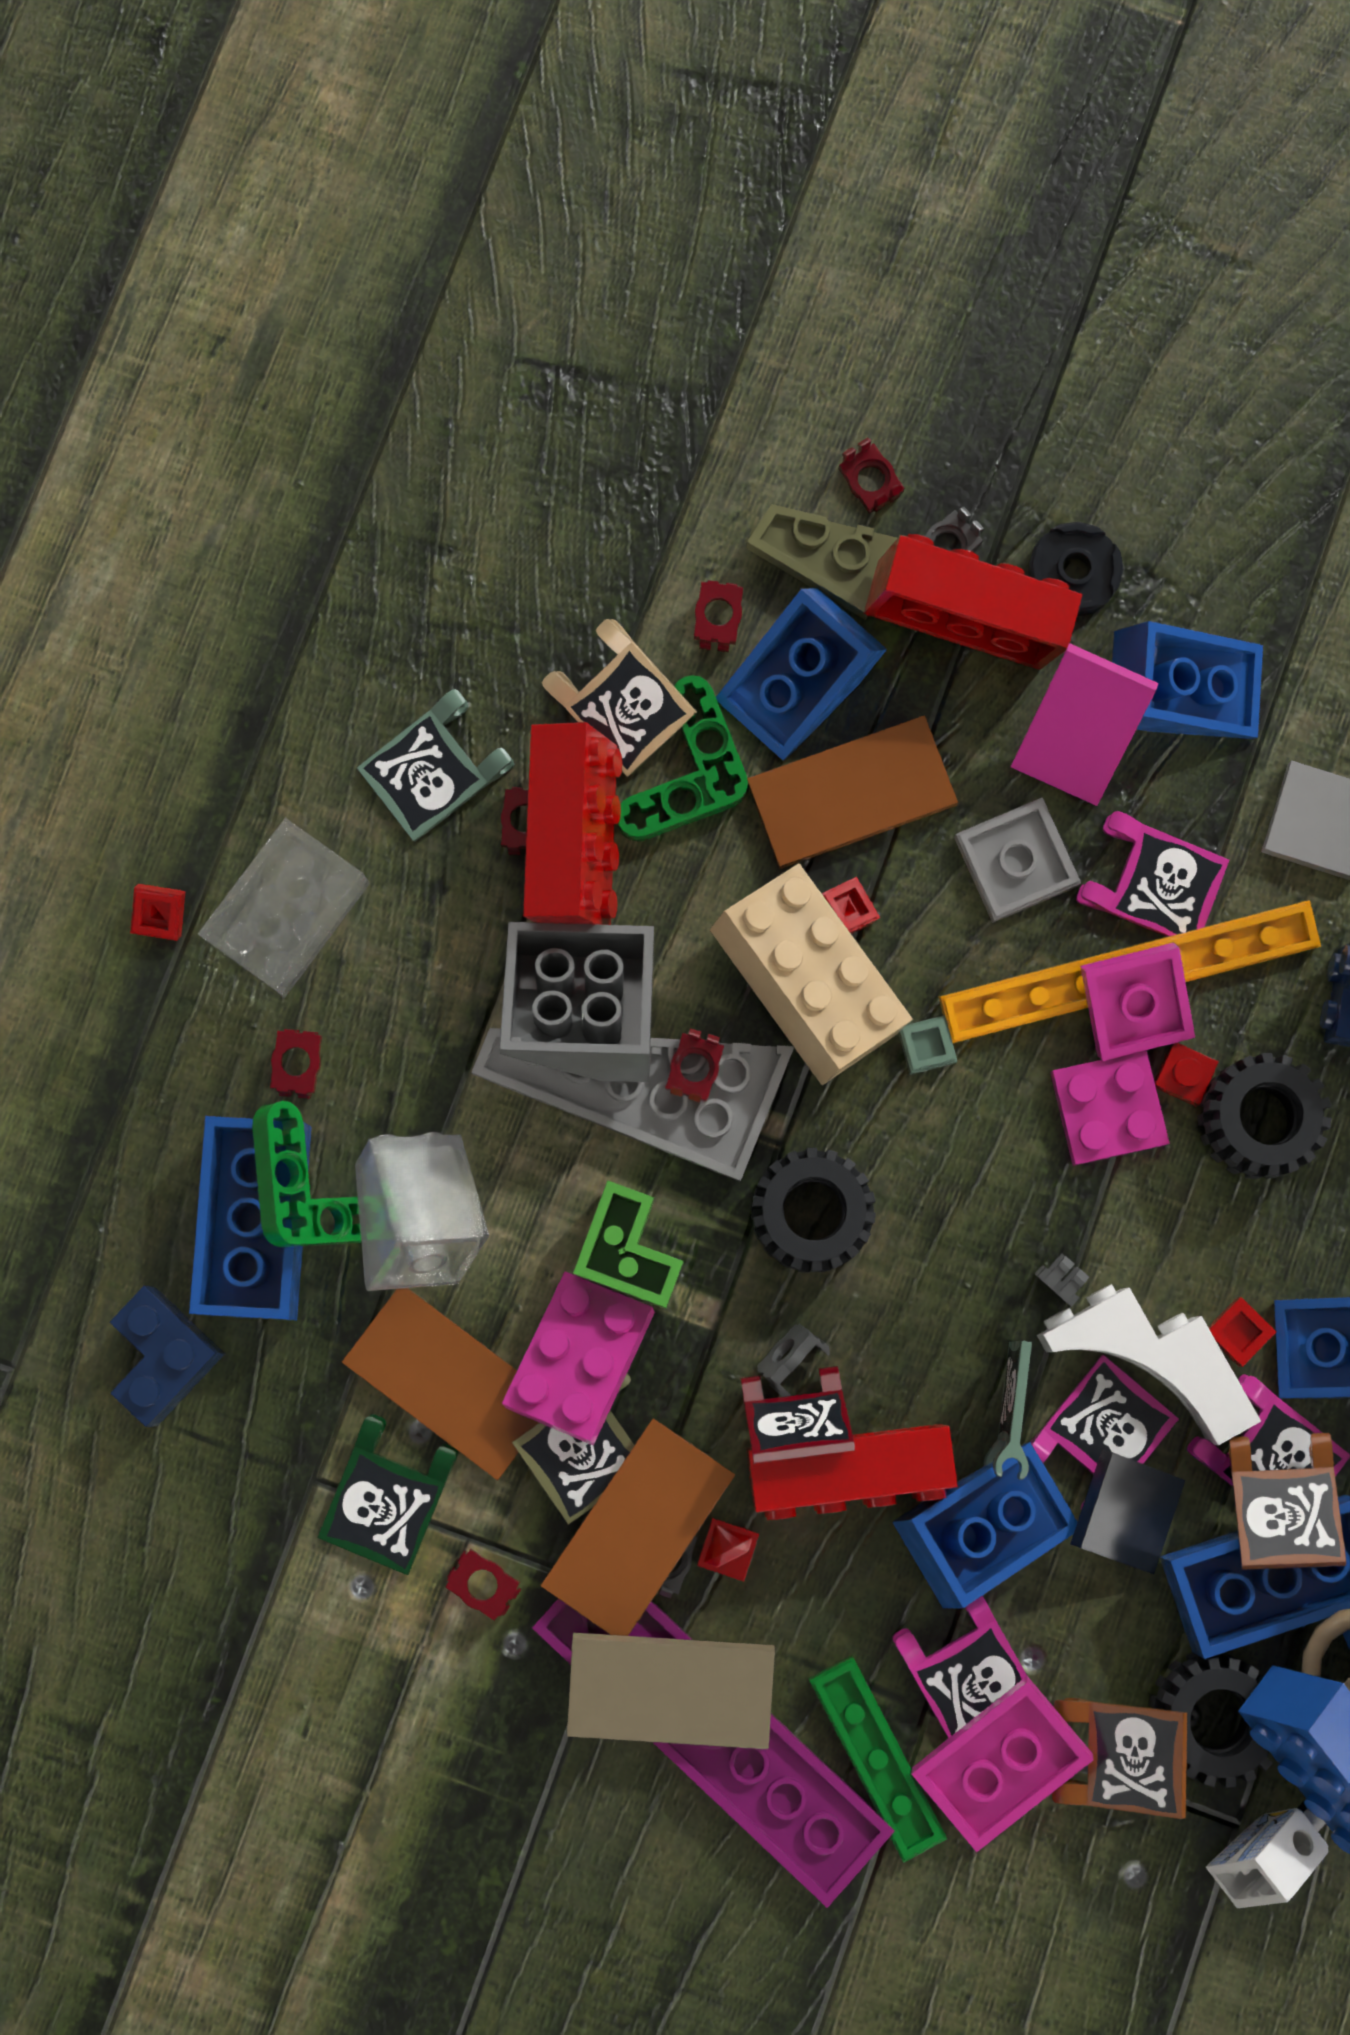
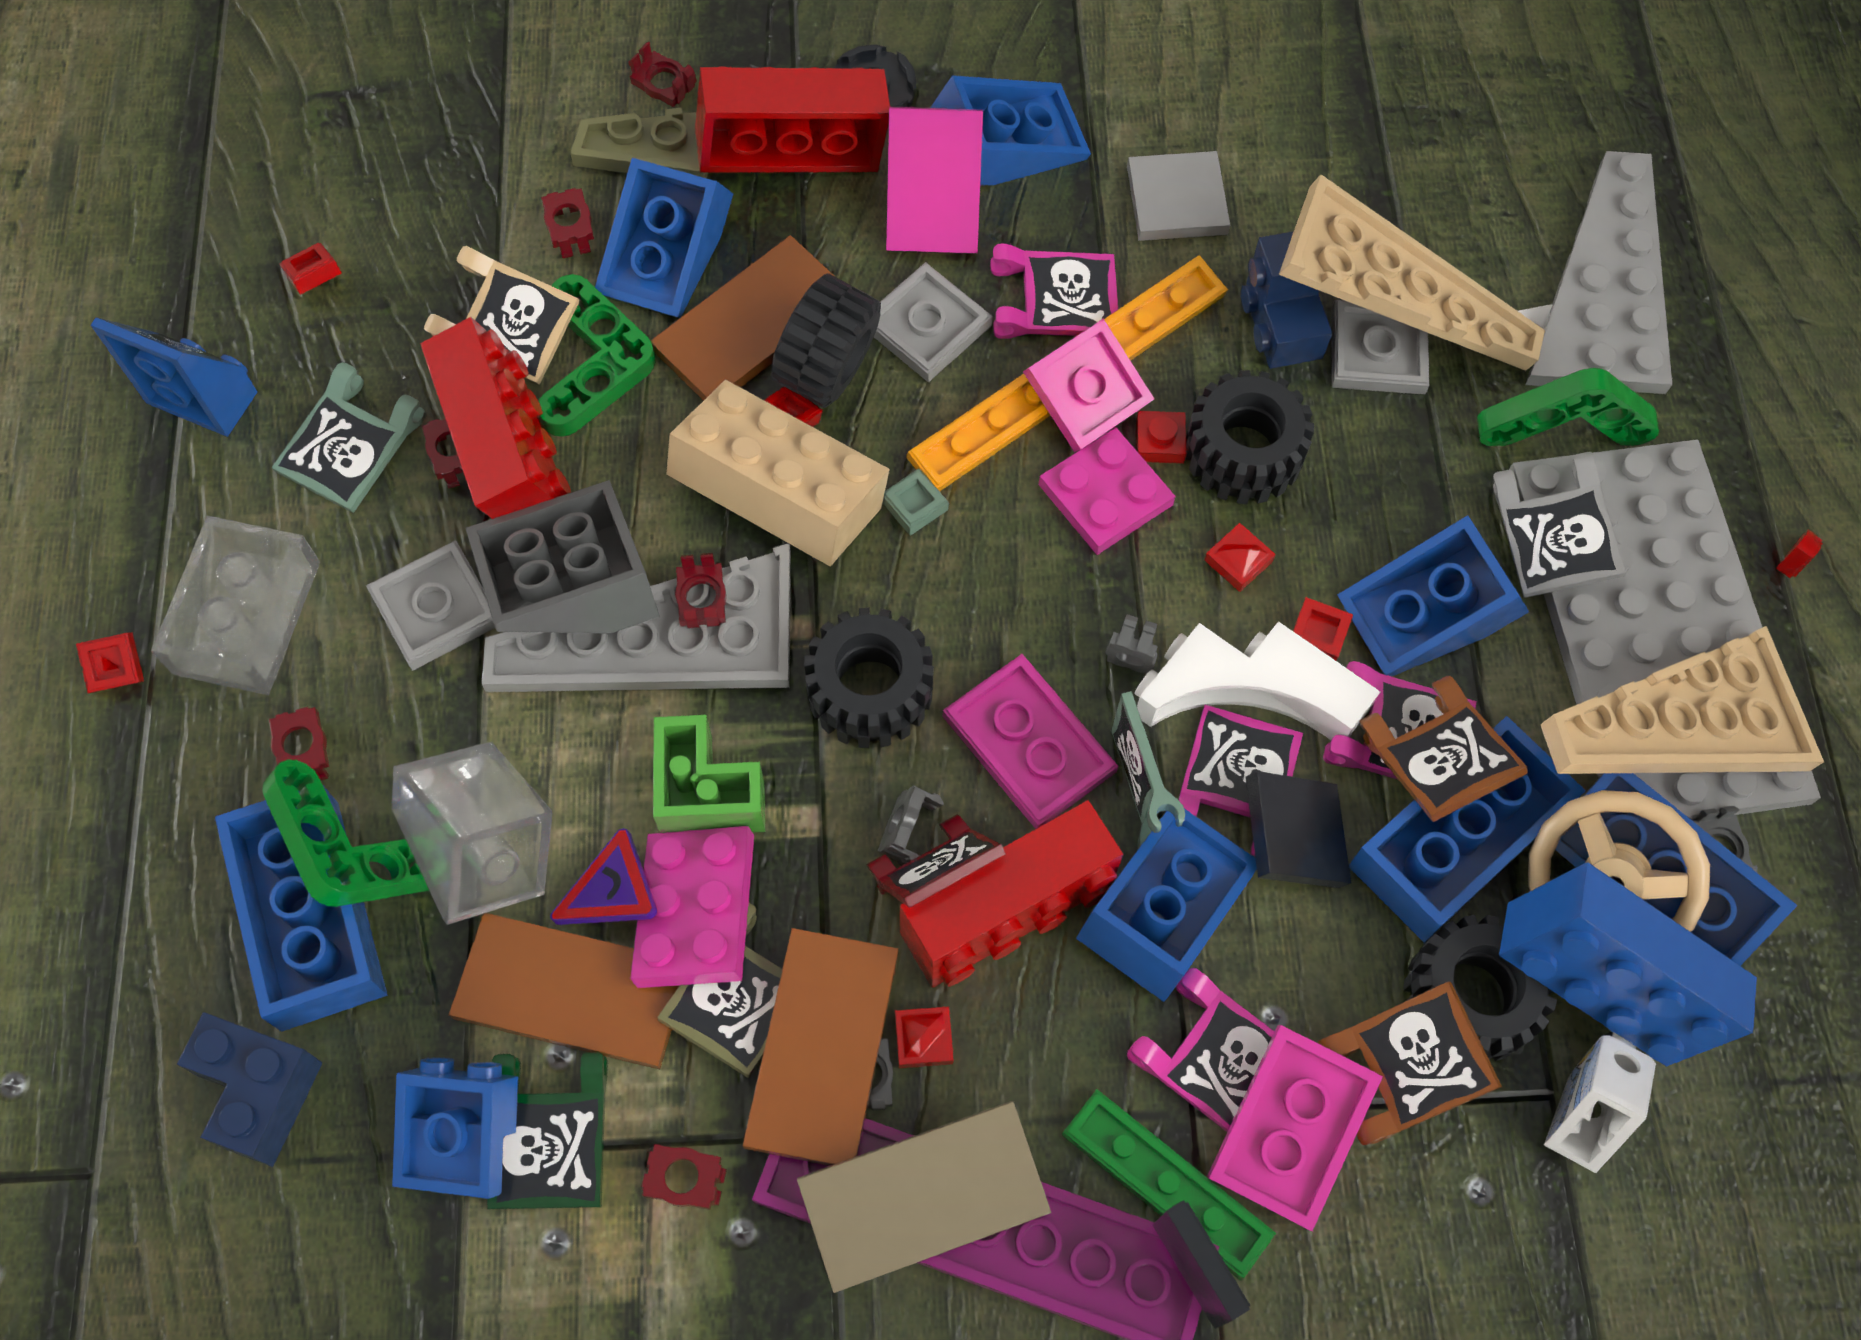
camera: 25 degrees left, 15 degrees down
none -> blue slope [91,317,257,437]
none -> red tile [280,243,342,295]
none -> light grey tile [366,540,495,671]
none -> blue plate [392,1058,518,1199]
none -> piece [550,828,657,925]
none -> black tyre [772,273,881,408]
none -> dark pink tile [942,654,1118,829]
none -> black tile [1153,1200,1251,1329]
none -> red tile [1204,523,1276,592]

